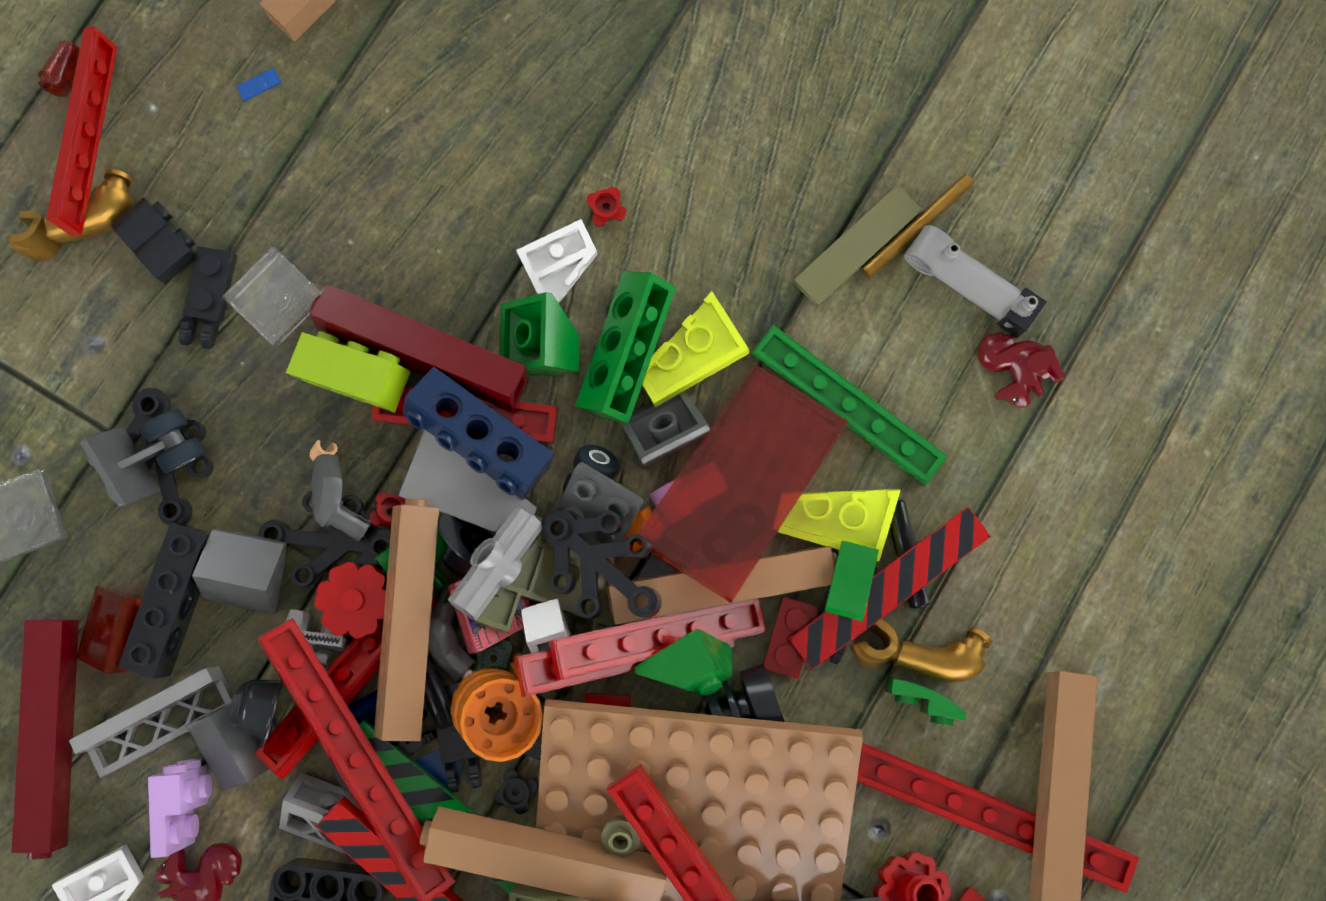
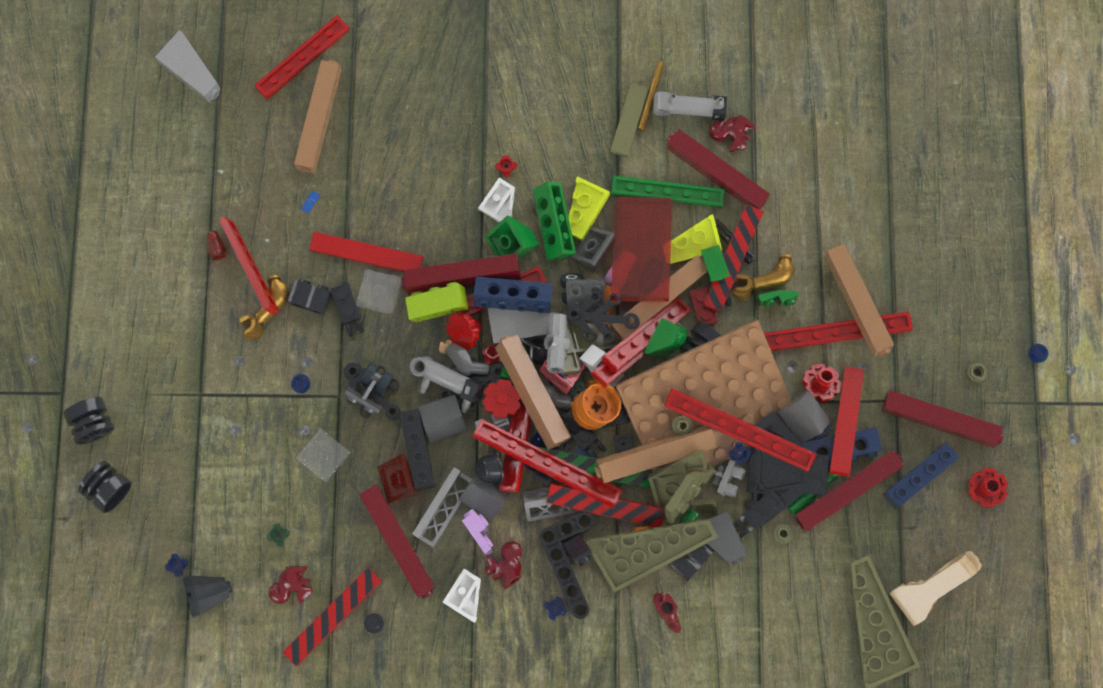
camera: 30 degrees left, 5 degrees down
none -> clear blue plate [291,374,311,393]
none -> red tile [309,232,424,272]
none -> light grey piece [410,356,486,414]
none -> red plant [446,311,481,350]
none -> dark red brick [667,129,770,209]

